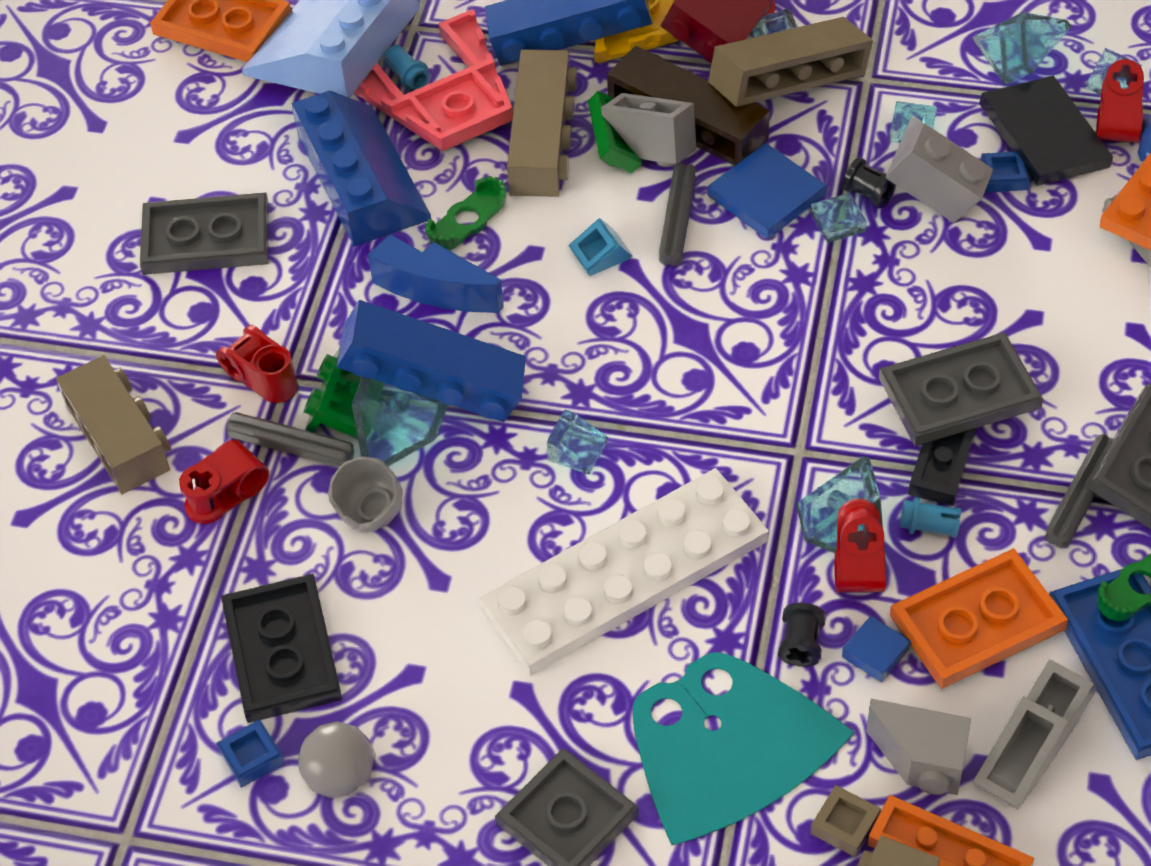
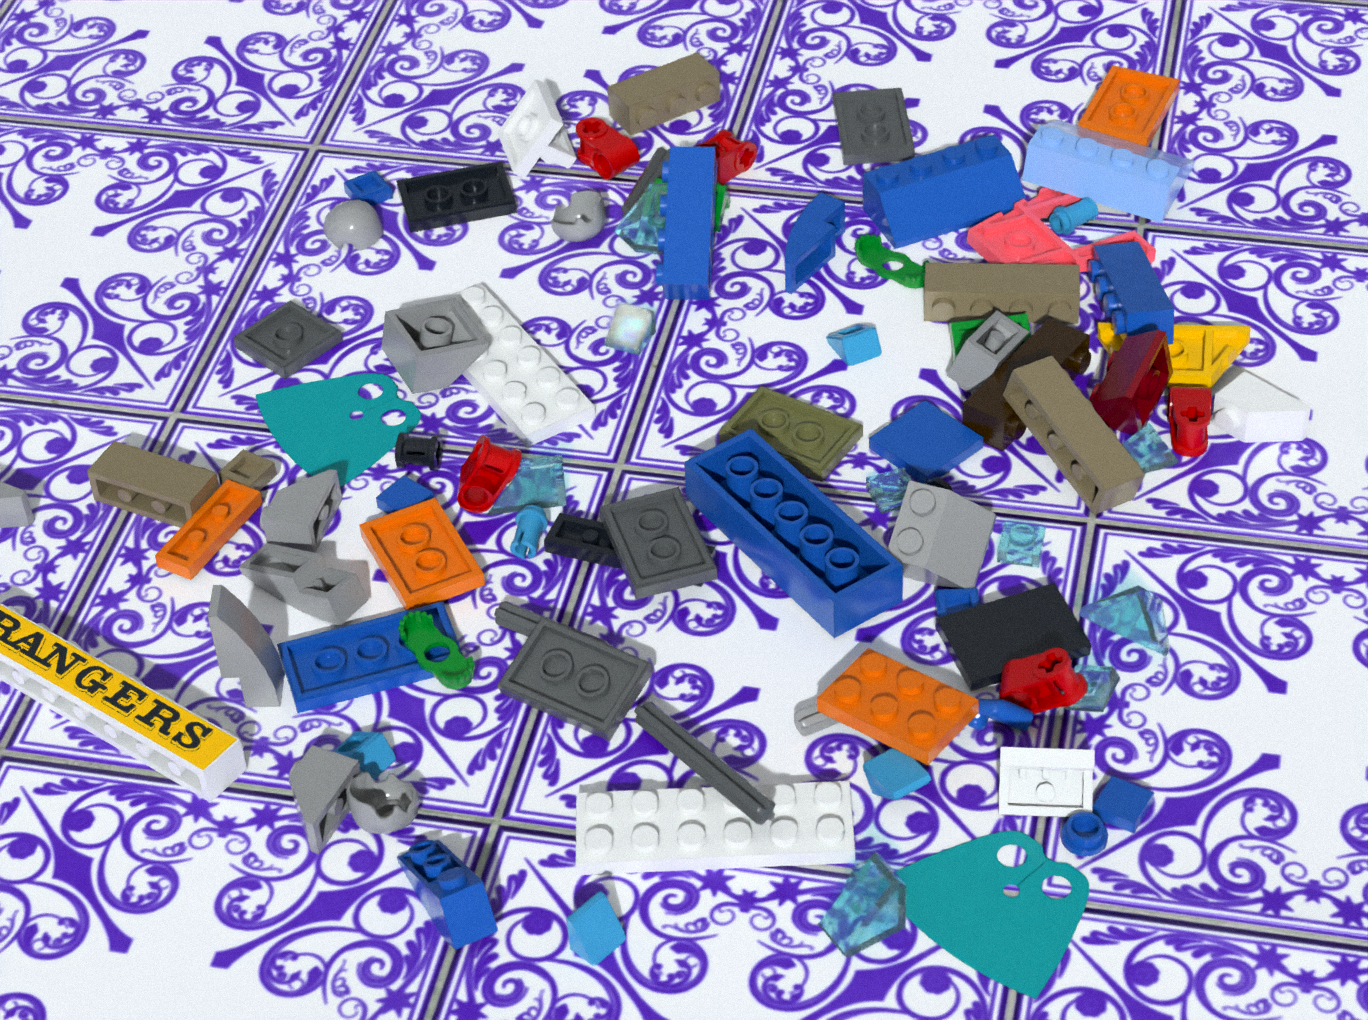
camera: 90 degrees right, 10 degrees down
dark grey axle [659,163,696,266] -> none
none -> light grey slope [381,298,488,394]
none -> white bracket [498,79,577,178]
none -> blue brick [684,428,903,638]
none -> olive tile [719,386,863,482]

